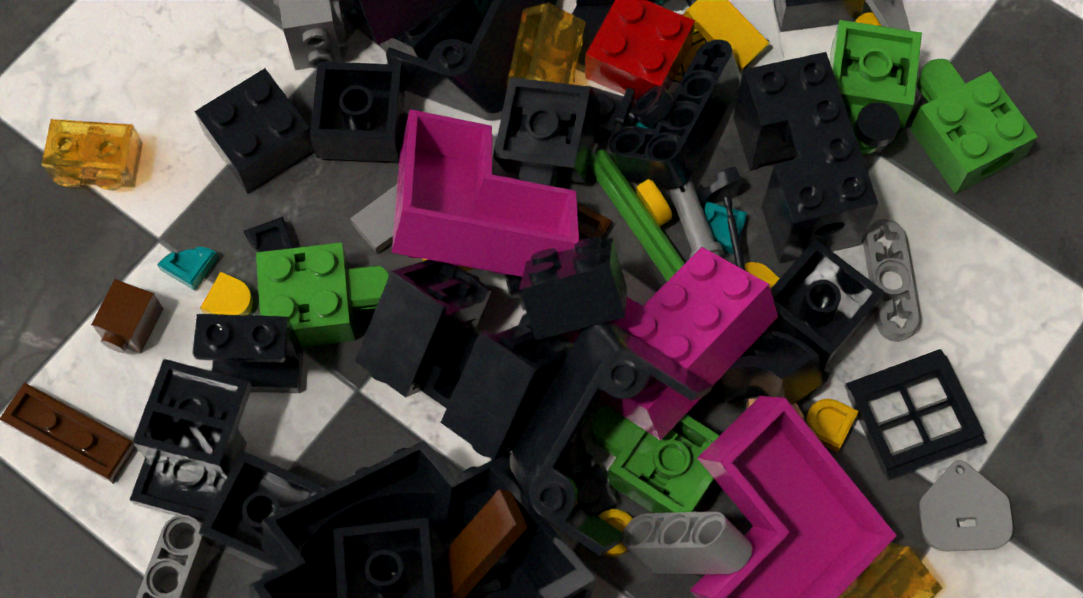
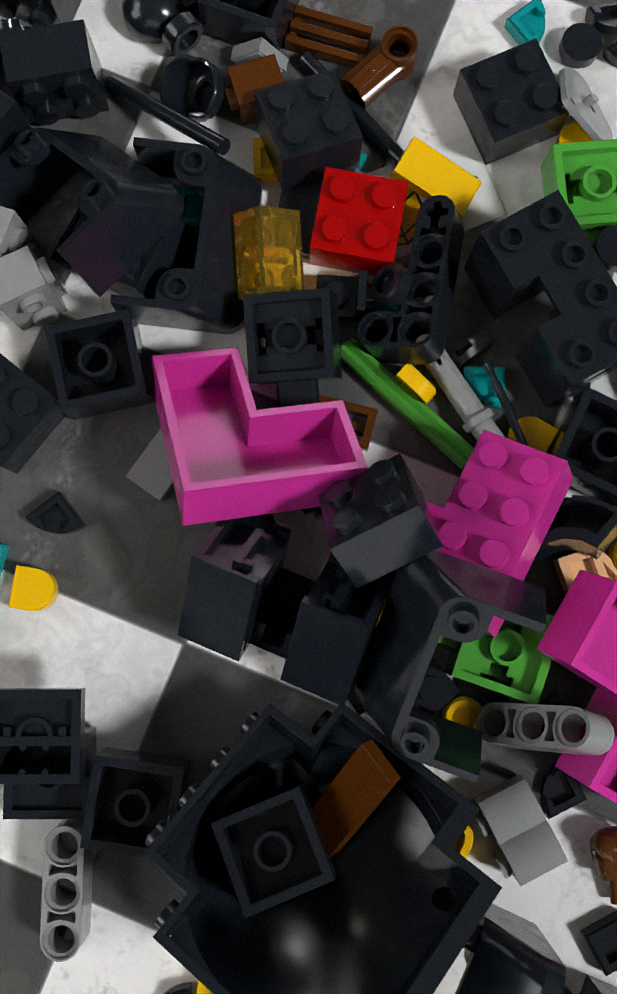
camera: 15 degrees left, 15 degrees up
black panel [192,314,303,393] -> none
bright green brick [256,242,389,347] -> none

